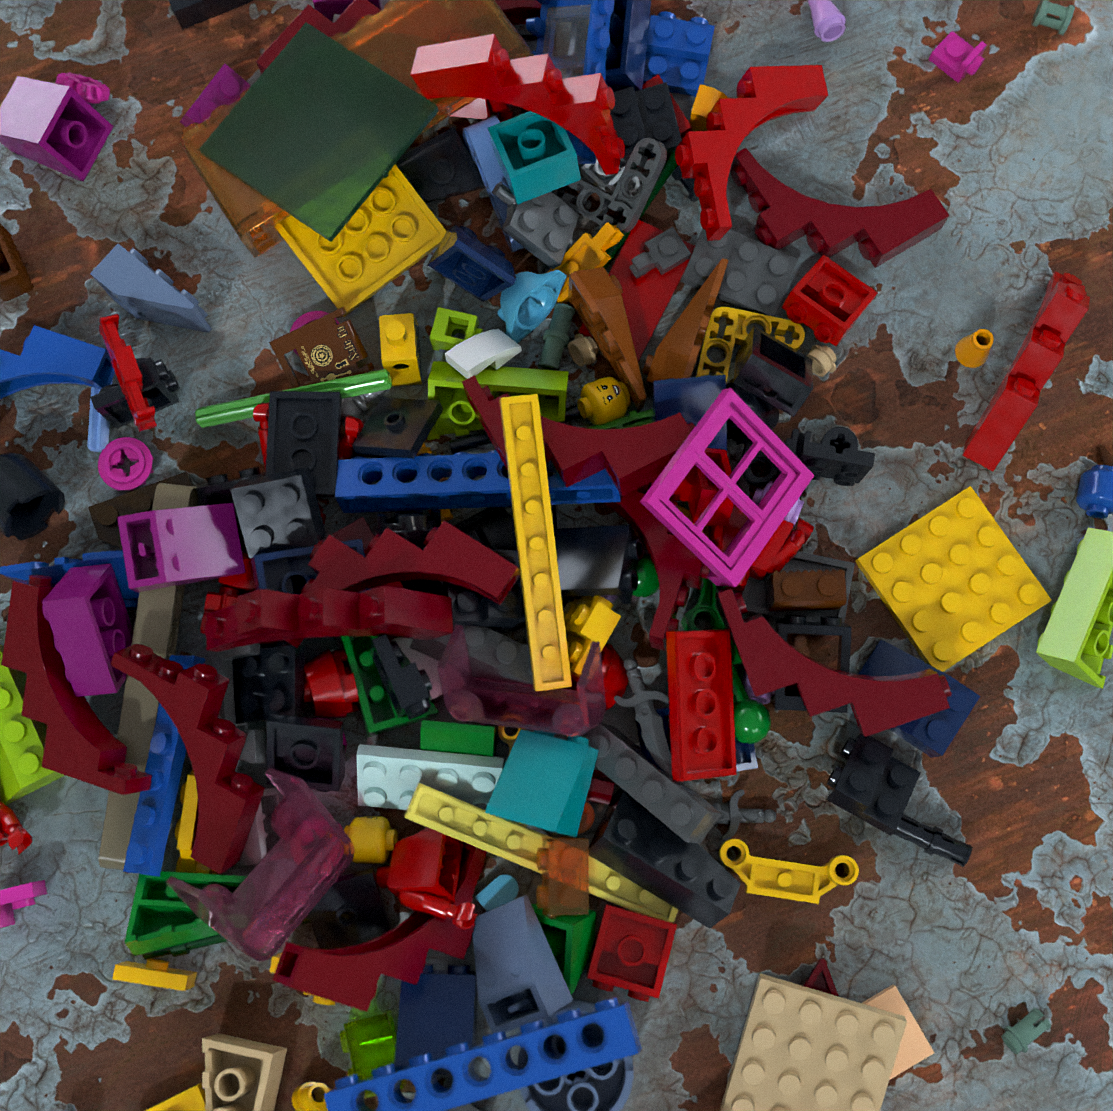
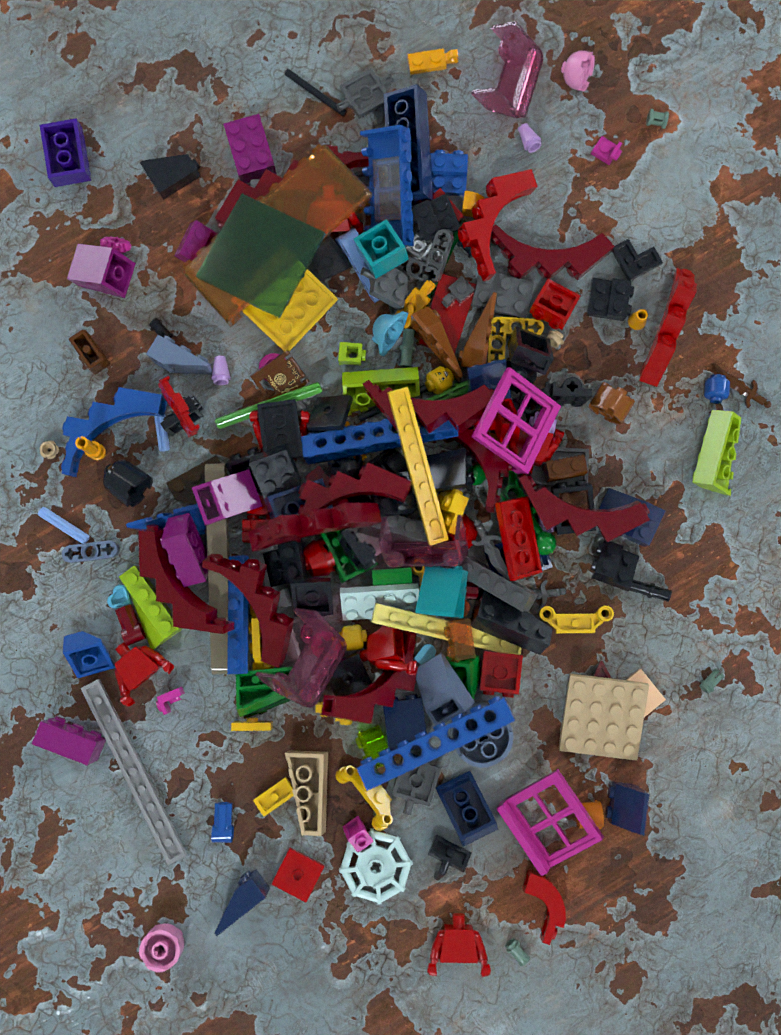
camera: 10 degrees left, 5 degrees up
dark pink gear [98,437,154,491] -> none
yellow torso [379,313,422,387] -> none
red arch [410,34,625,175] -> none
dark blue slope [427,225,516,302] -> none
white slope [445,329,522,379] -> none
tan plate [568,334,598,366] -> none
yellow plate [855,486,1052,672] -> none
none -> black pin [149,318,173,338]
none -> lavender cone [211,356,230,385]
none -> black plate [586,278,634,321]
none -> dark orange brick [588,382,635,425]
none -> black plate [612,239,663,281]

